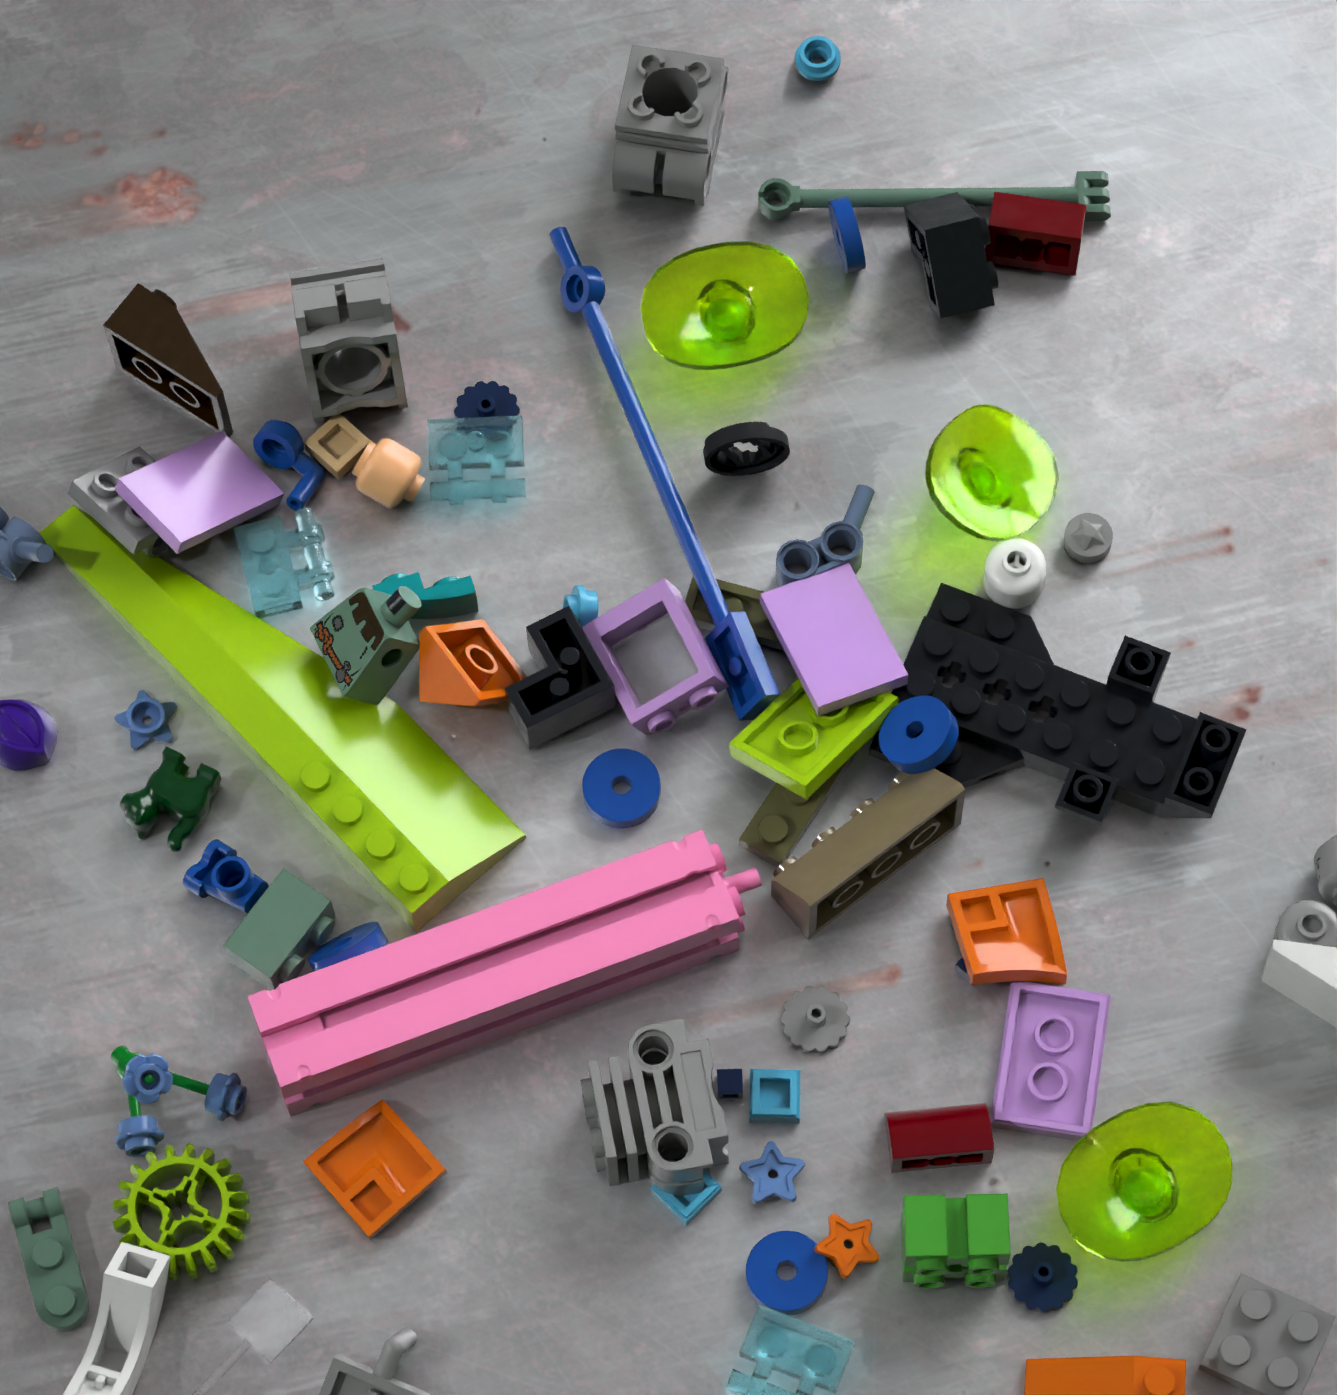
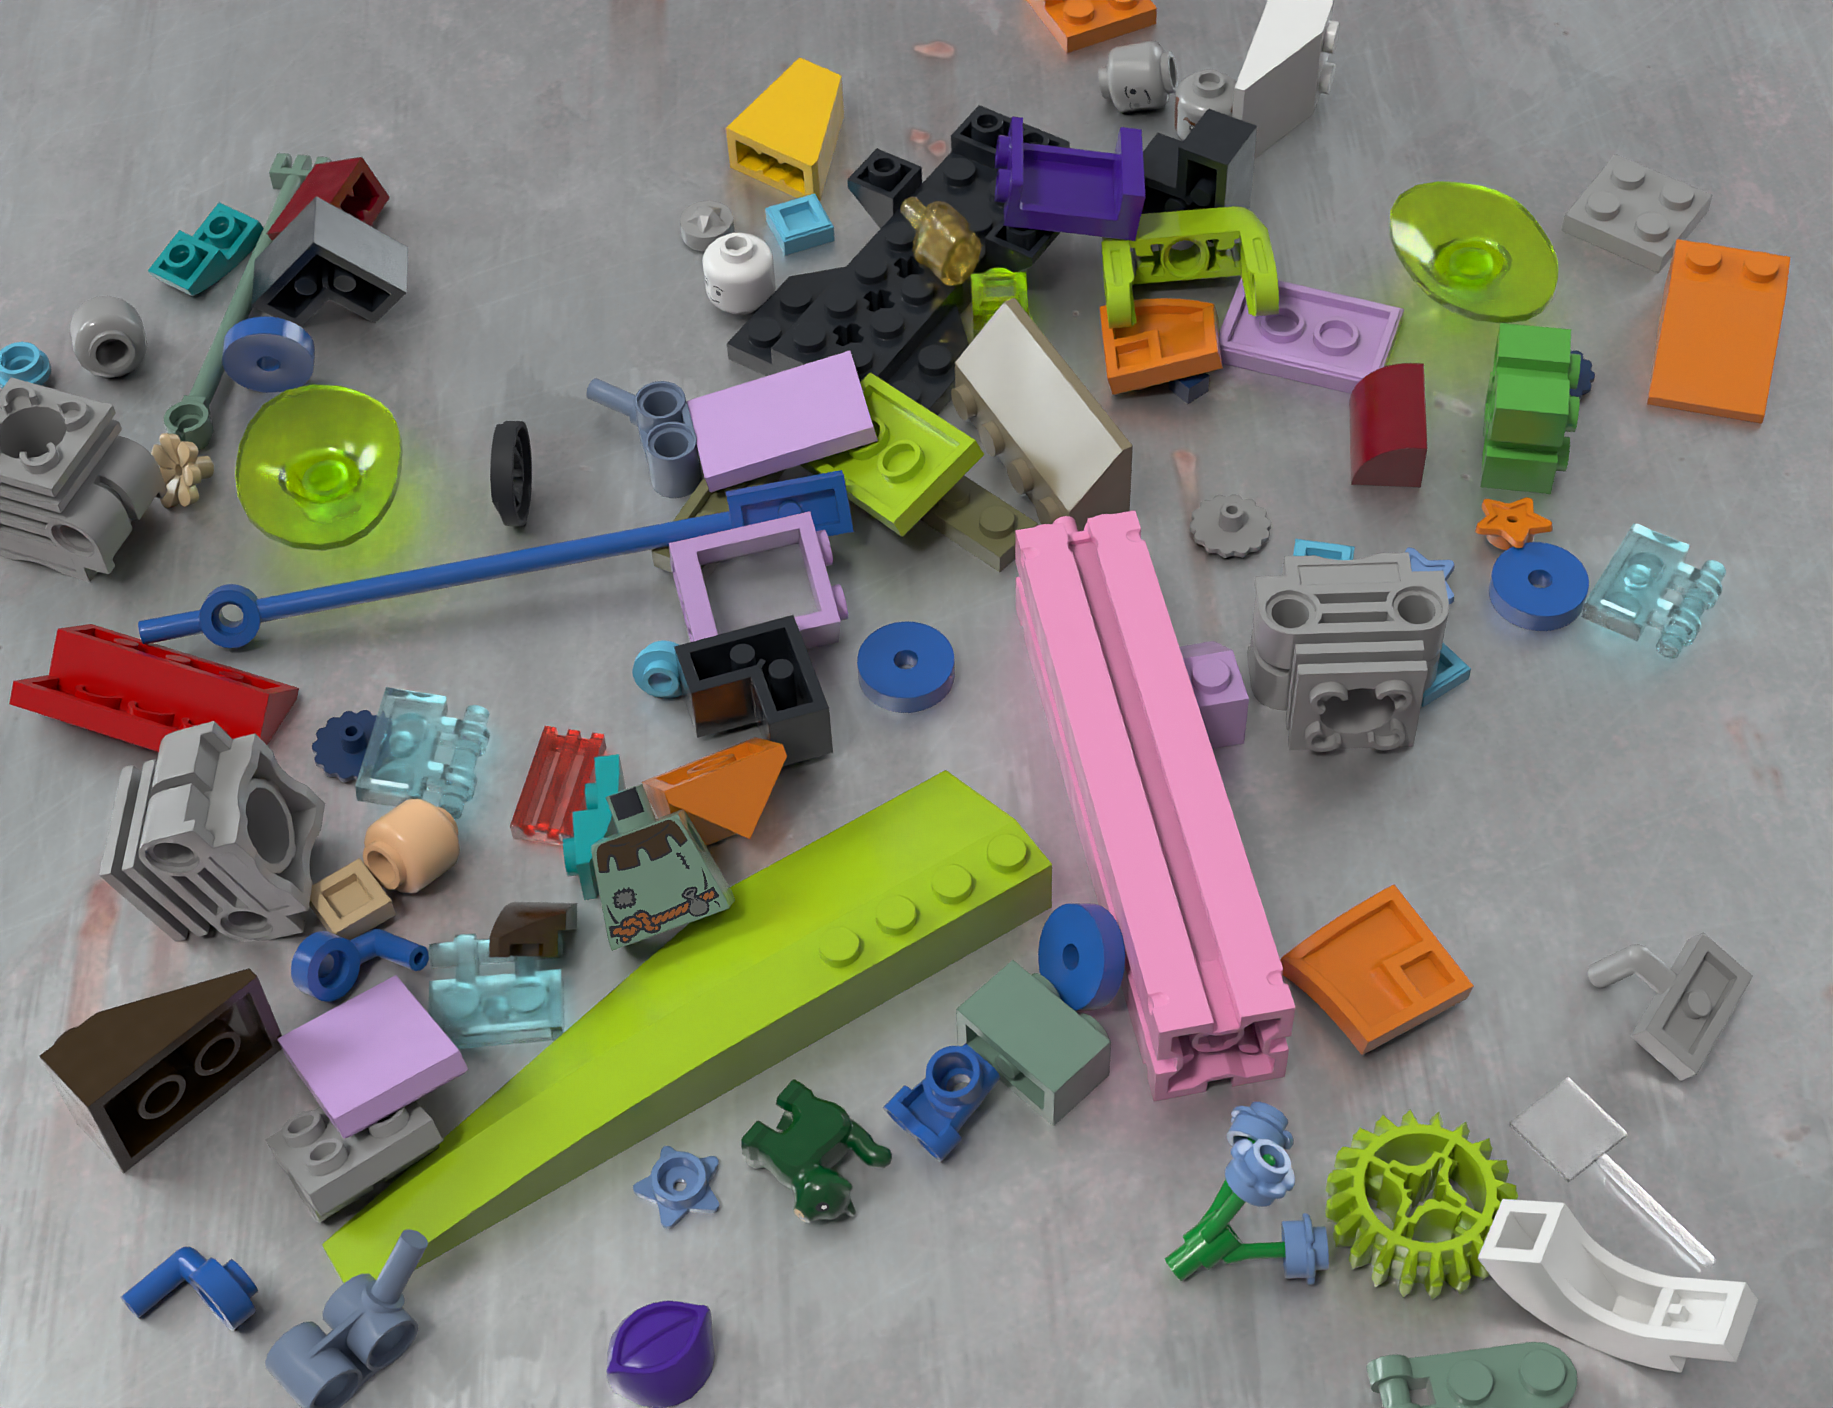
camera: 80 degrees left, 15 degrees down
blue piece [879,695,959,774] -> none
clear neon green hat [925,404,1059,542] -> none
none -> red slope [9,624,299,752]
none -> light grey head [69,296,147,378]
none -> blue plate [121,1247,258,1331]
none -> teal slope [148,202,264,296]
none -> tan plant [151,433,214,508]
none -> dark brown slope [489,902,577,958]
none -> clear red tile [510,726,606,846]
none -> yellow slope [726,57,844,201]
none -> medium azure tile [765,193,835,256]
none -> clear yellow piece [901,197,981,286]
none -> clear neon green window [971,267,1029,340]
none -> dark purple panel [995,116,1145,241]
none -> lime connector [1101,206,1279,329]
none -> black brick [1141,108,1257,243]
none -> lavender slope [1180,641,1249,749]

